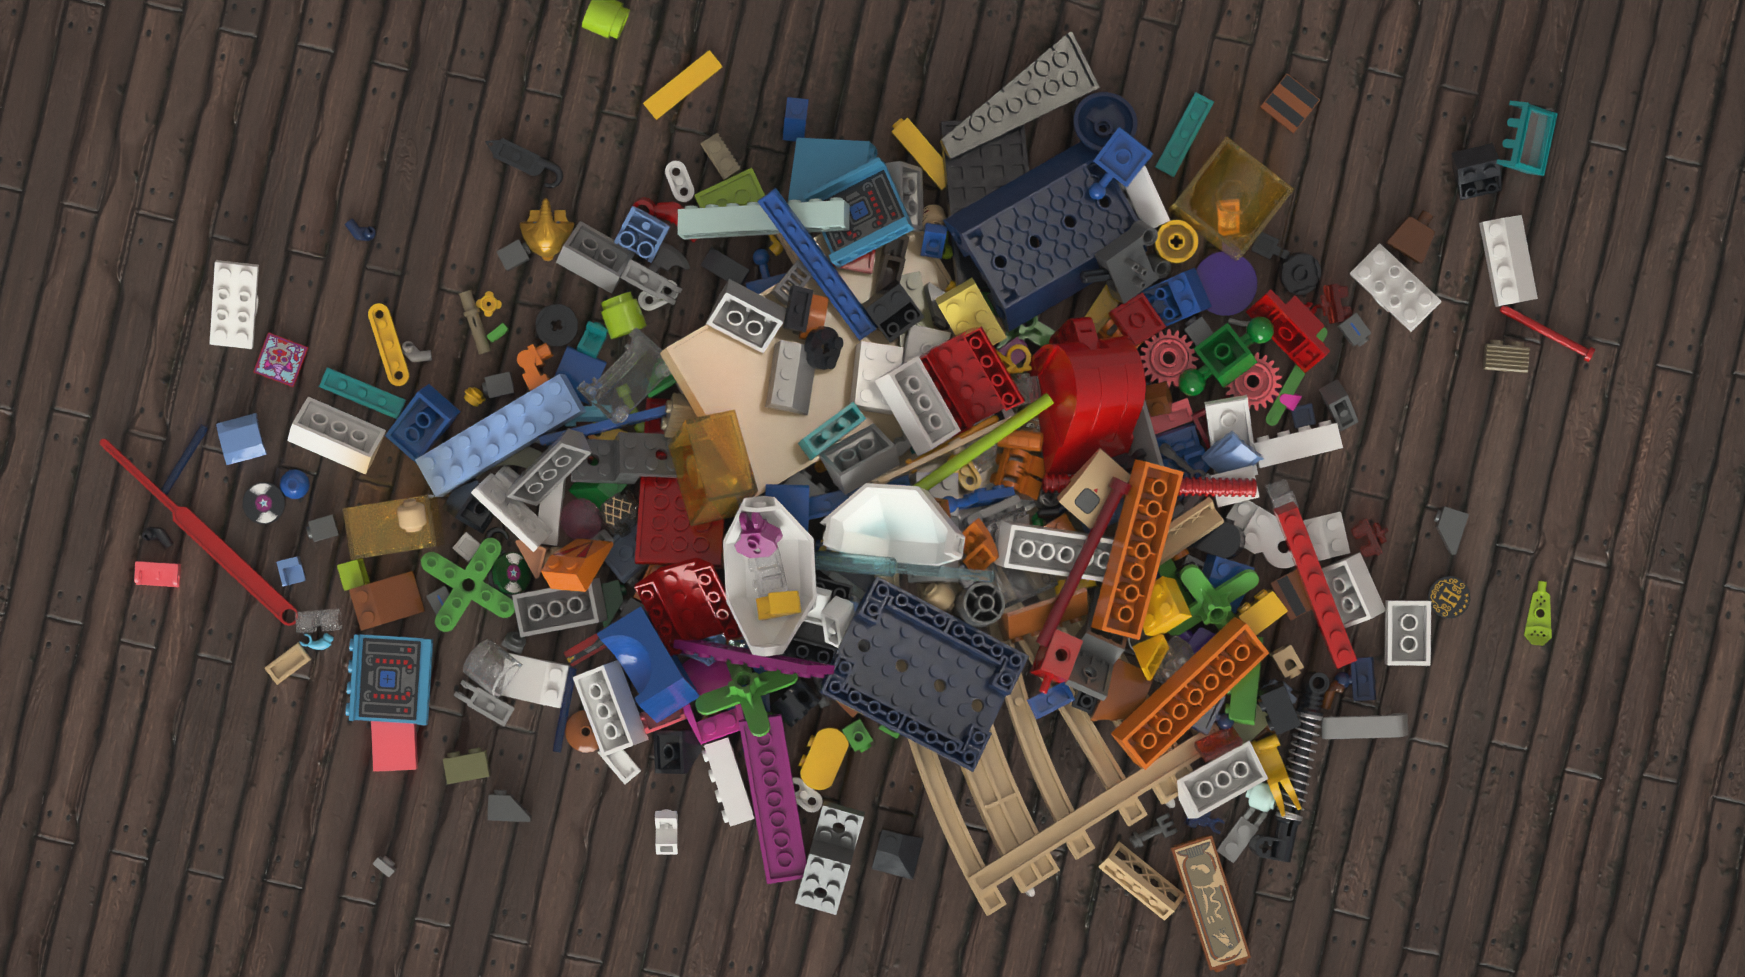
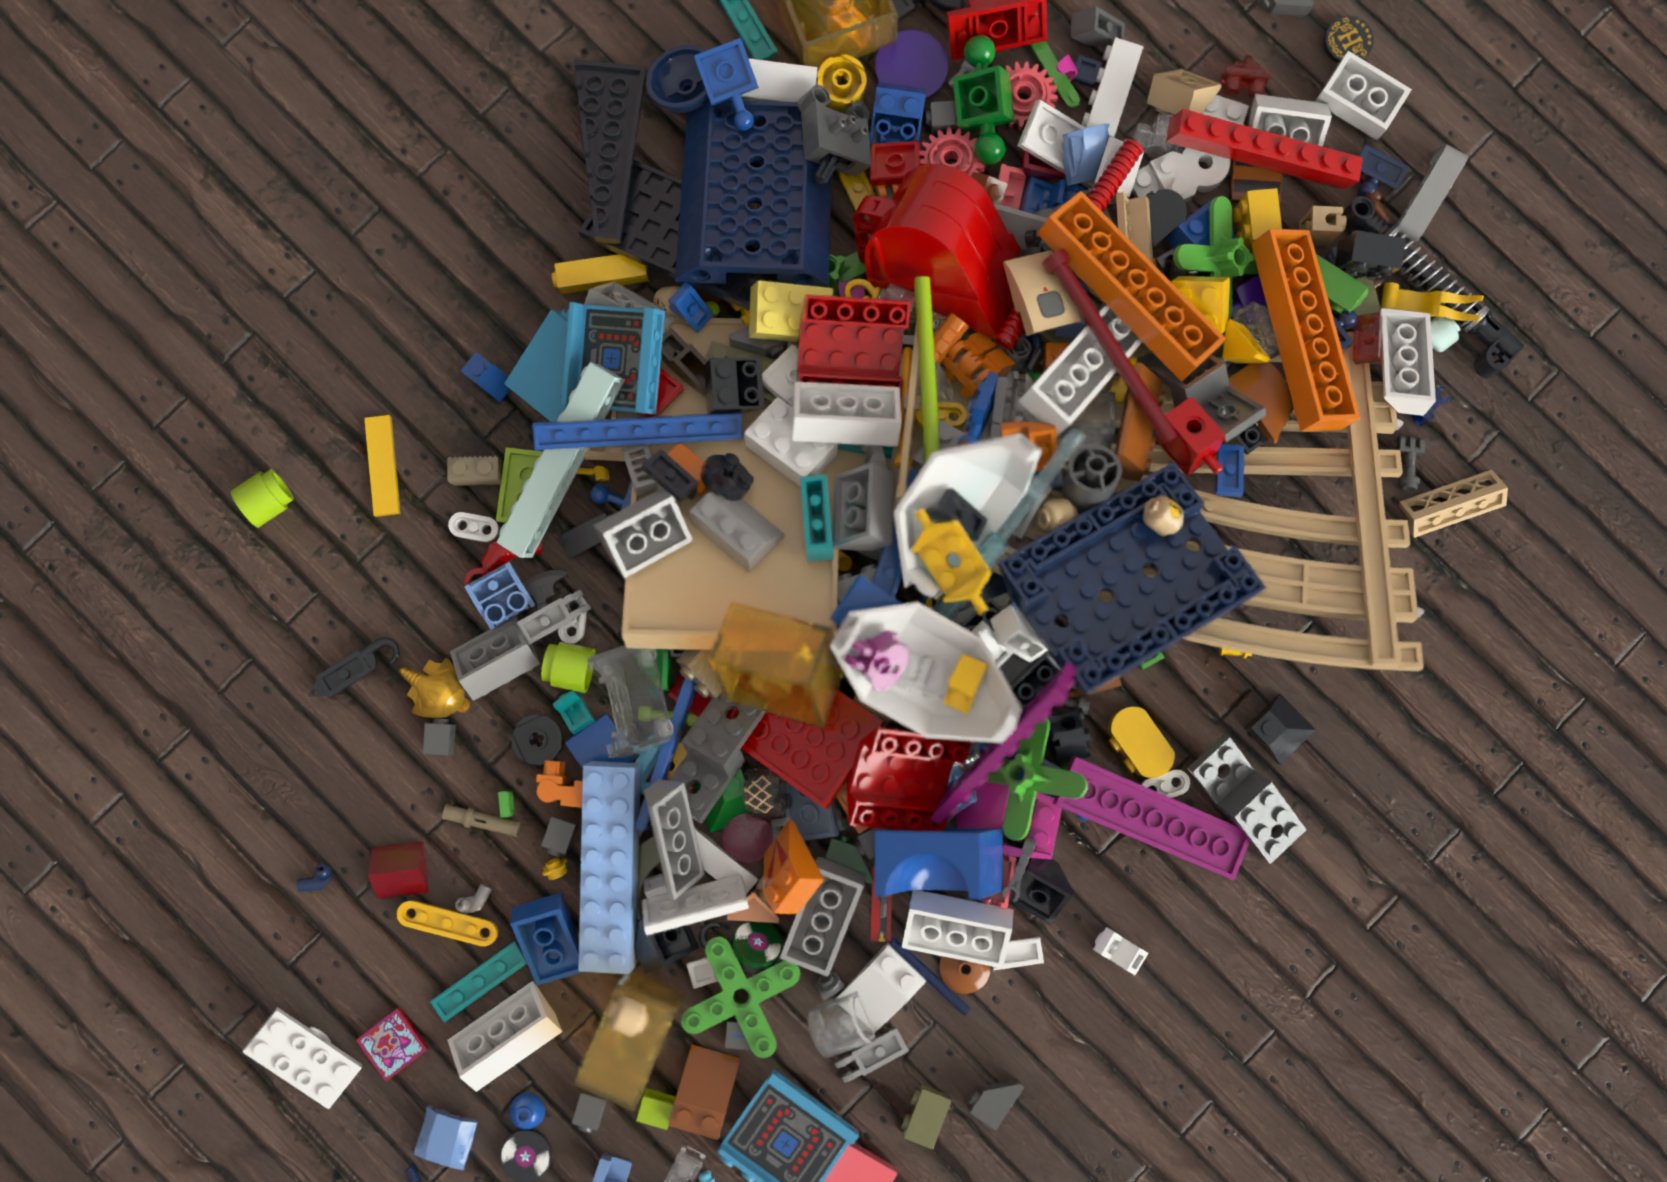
camera: 65 degrees left, 5 degrees down
yellow plate [476,291,502,317] -> none
white brick [702,736,755,827] -> none
bright green brick [842,718,873,753] -> none
brick [1170,834,1251,972] -> none
light grey hinge [1216,807,1267,863] -> none
none -> dark red slope [368,841,429,899]
none -> yellow plate [911,508,991,615]
none -> black panel [925,488,988,542]
none -> dark grey piece [1002,838,1036,902]
none -> tan head [1143,496,1183,536]
none -> tan slope [1147,69,1222,115]

